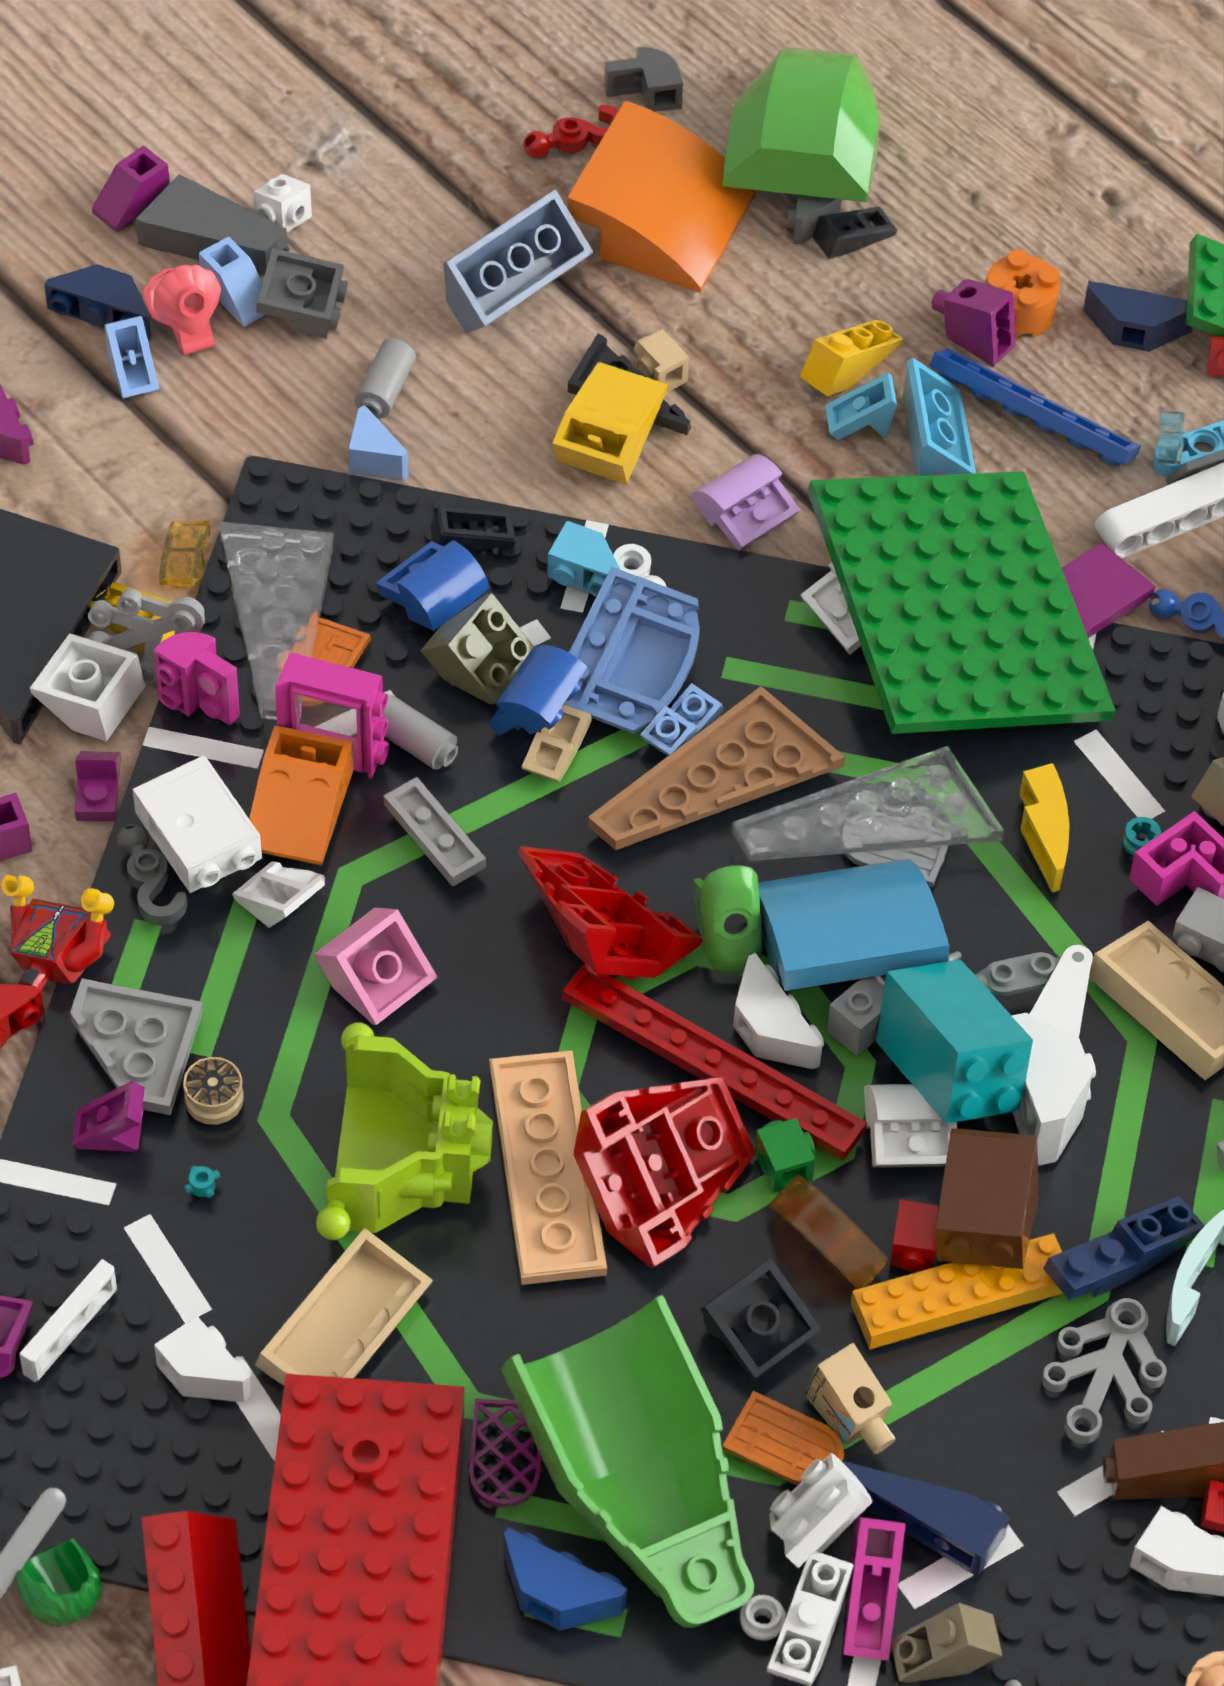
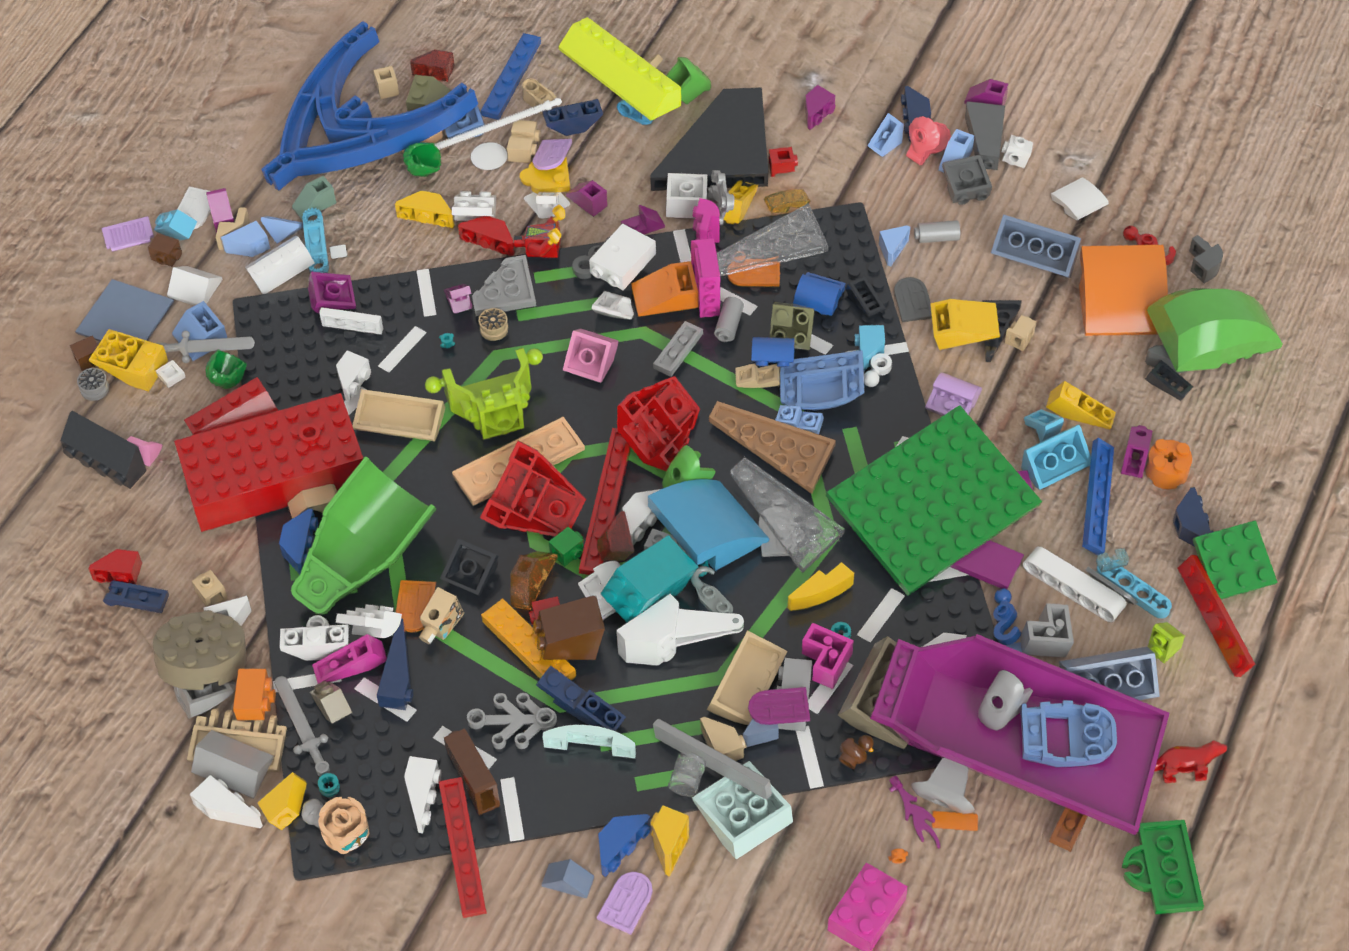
camera: 70 degrees right, 0 degrees up
none -> tan slope [287,484,337,519]
none -> clear red slope [597,511,634,561]
none -> red brick [768,147,798,177]
none -> dark grey window [894,277,932,322]
none -> white slope [1051,177,1109,220]

